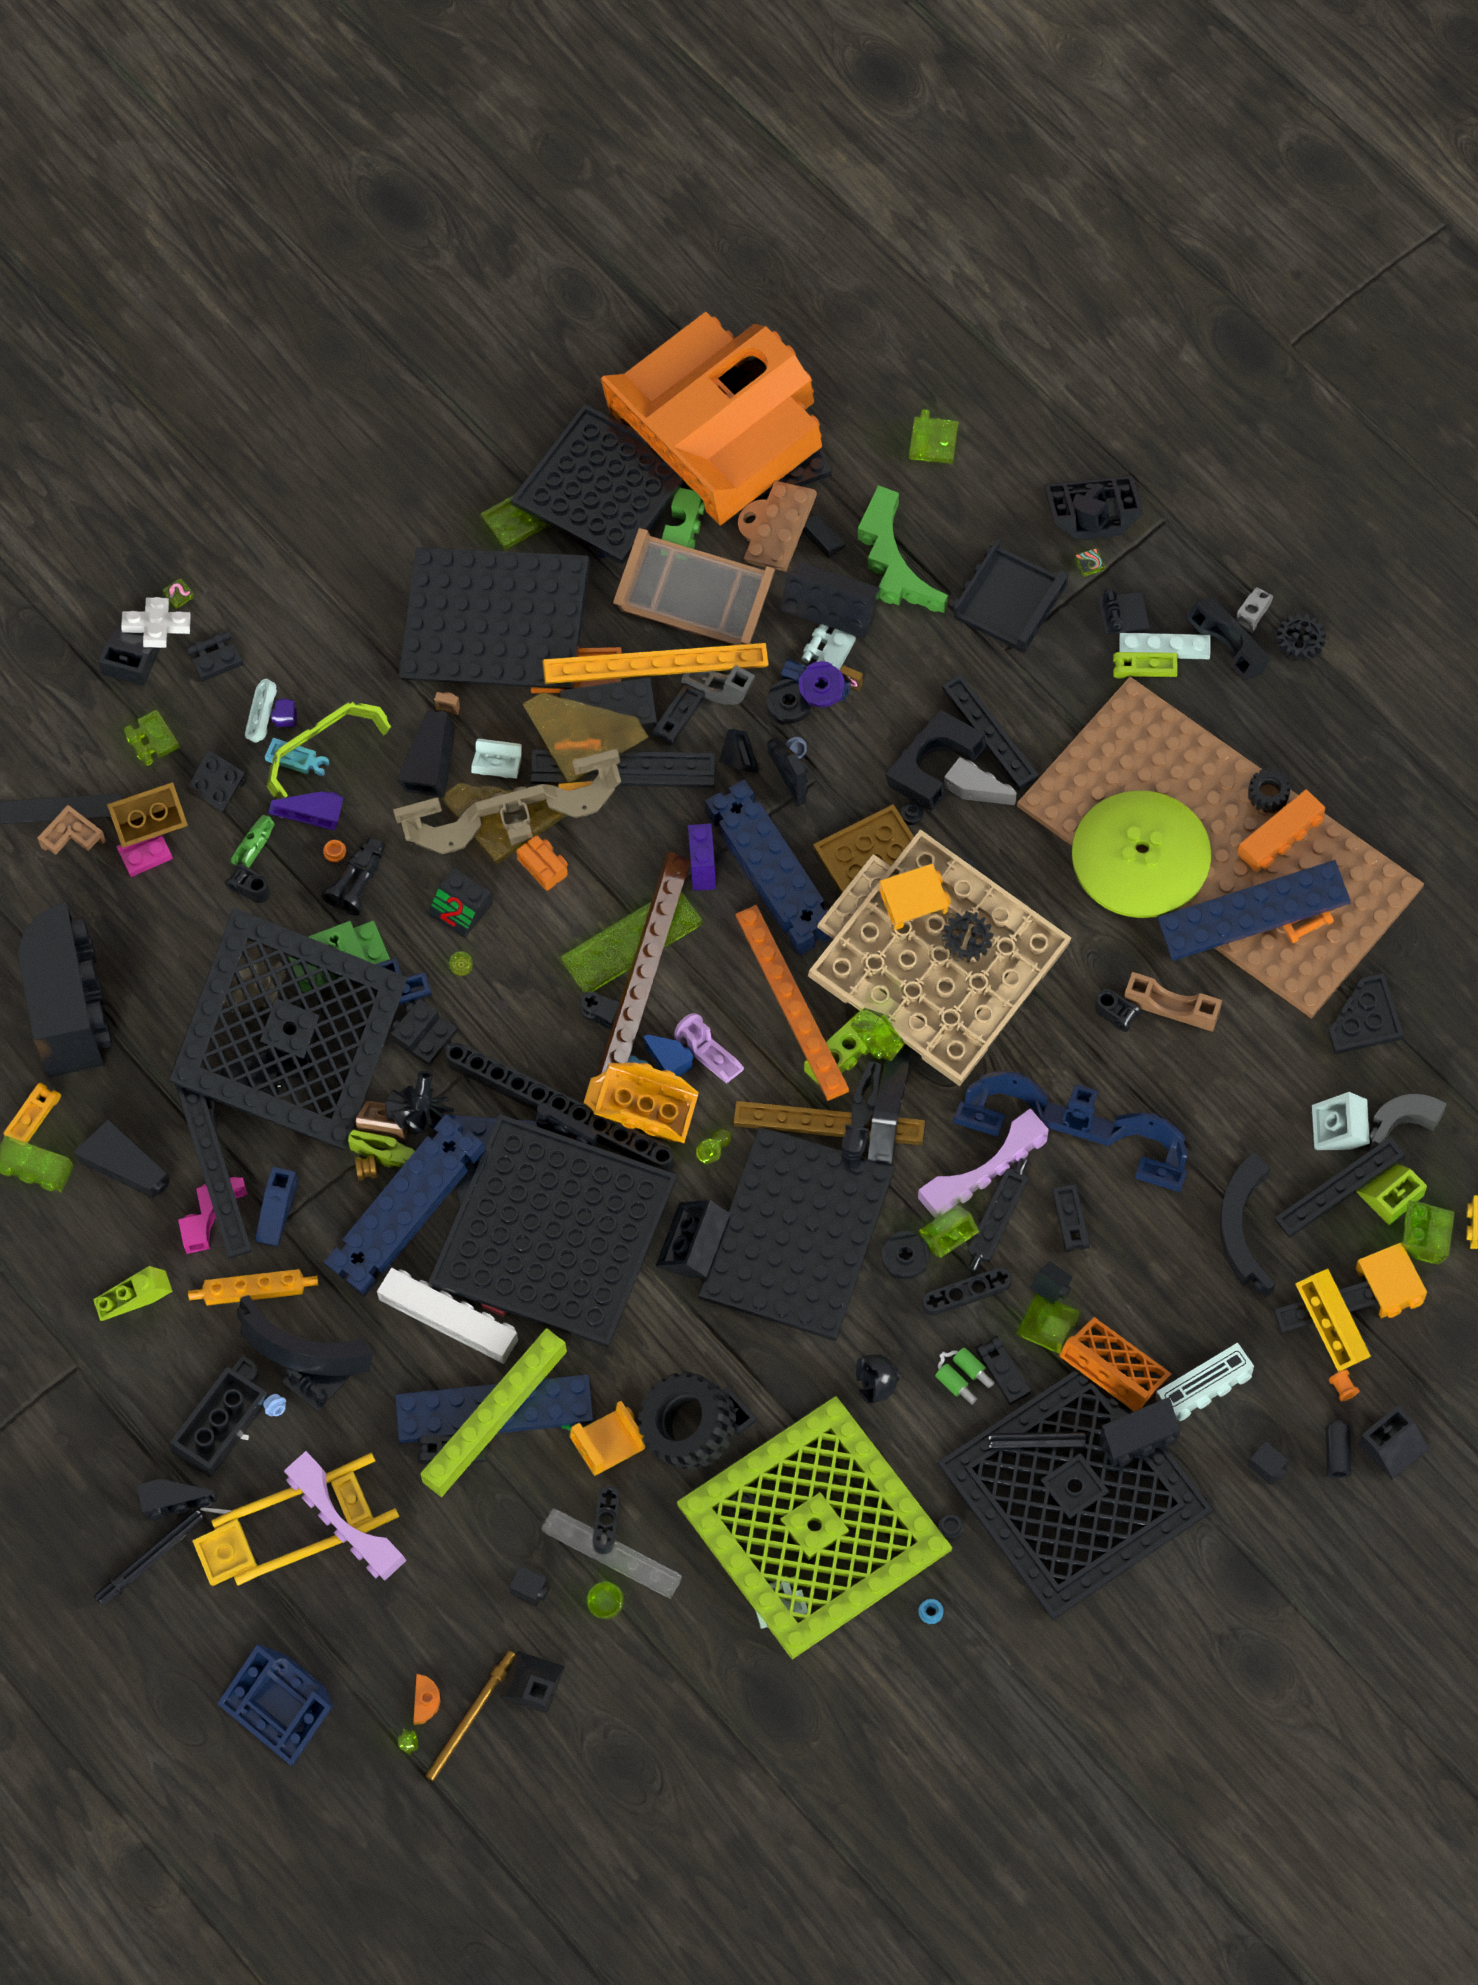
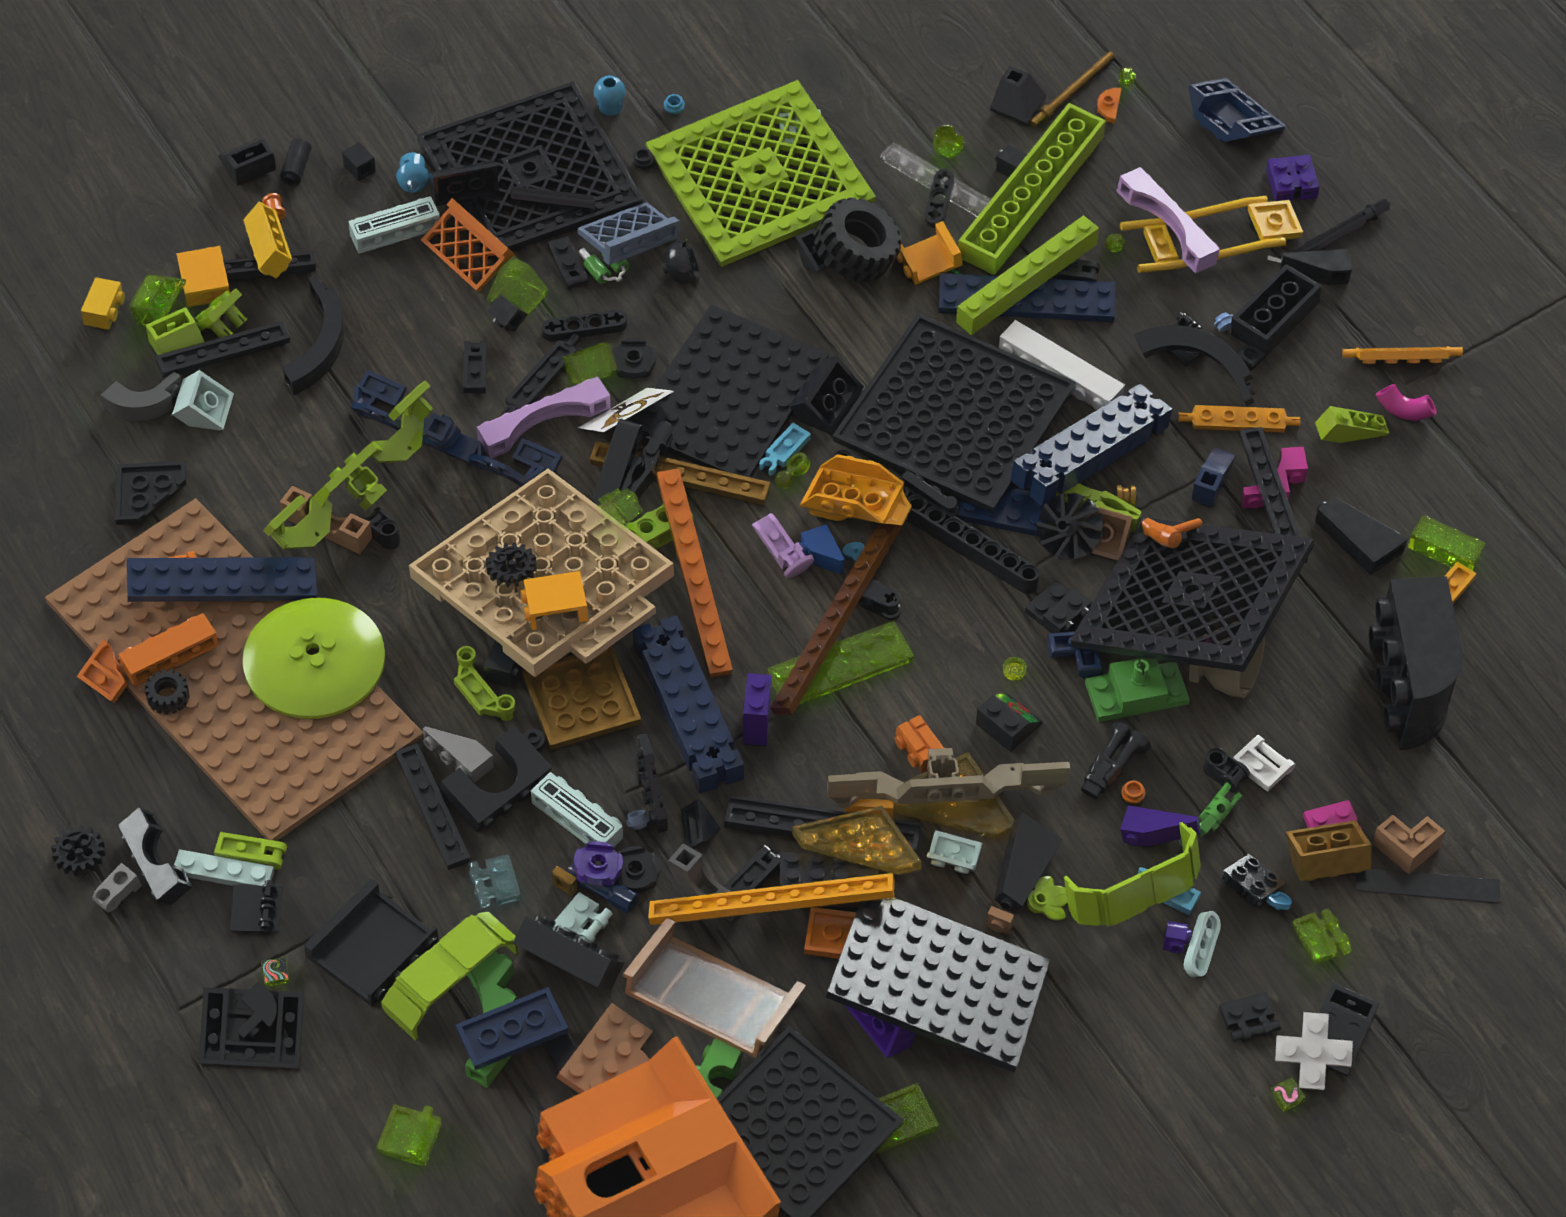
camera: 175 degrees left, 10 degrees down
none -> orange wing [77,639,128,703]
none -> lime plate [195,289,247,338]
none -> lime piece [263,381,433,550]
none -> lime windscreen [381,912,519,1041]
none -> dark azure piece [396,152,429,193]
none -> lime plate [453,646,516,721]
none -> dark blue plate [455,987,569,1070]
none -> clear light blue plate [469,854,521,907]
none -> light aqua brick [531,772,623,847]
none -> sand blue fence [578,202,679,265]
none -> white sticker [578,387,674,432]
none -> dark azure piece [594,76,626,116]
none -> medium azure plate [759,423,811,476]
none -> lime brick [958,103,1106,276]
none -> lime plate [1027,876,1068,920]
none -> clear neon green plate [1104,234,1126,252]
none -> orange piece [1142,518,1202,548]
none -> white plate [1233,735,1296,792]
none -> dark purple piece [1266,155,1320,201]
none -> dark azure piece [1266,892,1292,910]
none -> light orange plate [1342,346,1463,364]
none -> dark pink cylinder [1376,384,1437,421]

